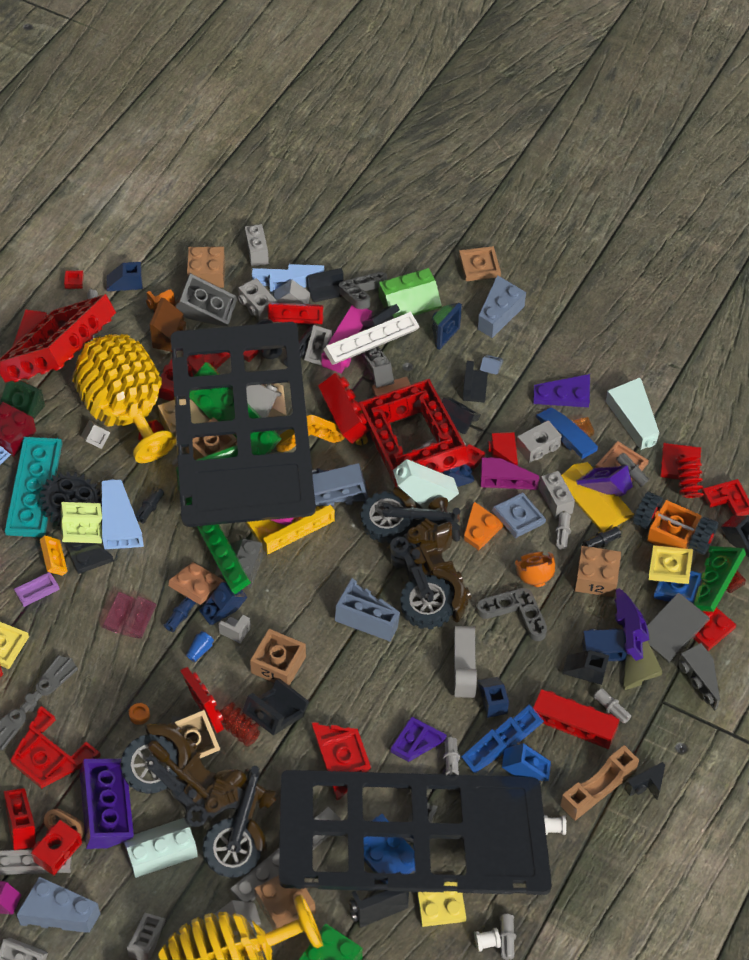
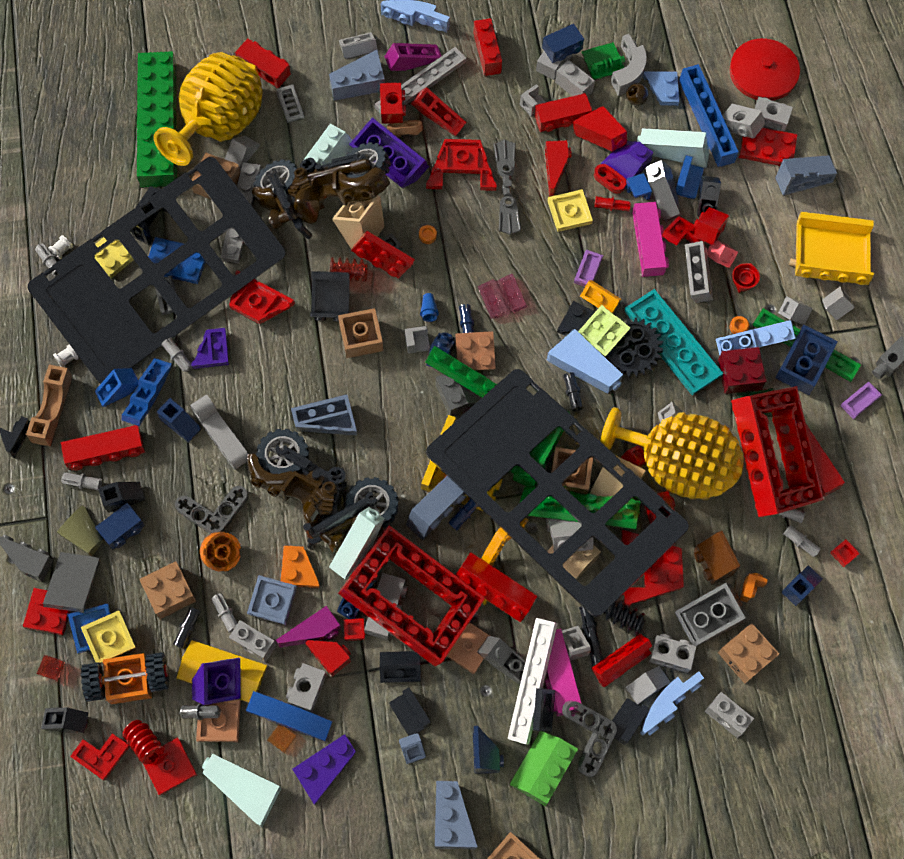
camera: 140 degrees right, 15 degrees up
dark purple slope [614,588,650,661] -> none
green wing [694,546,746,612] -> none

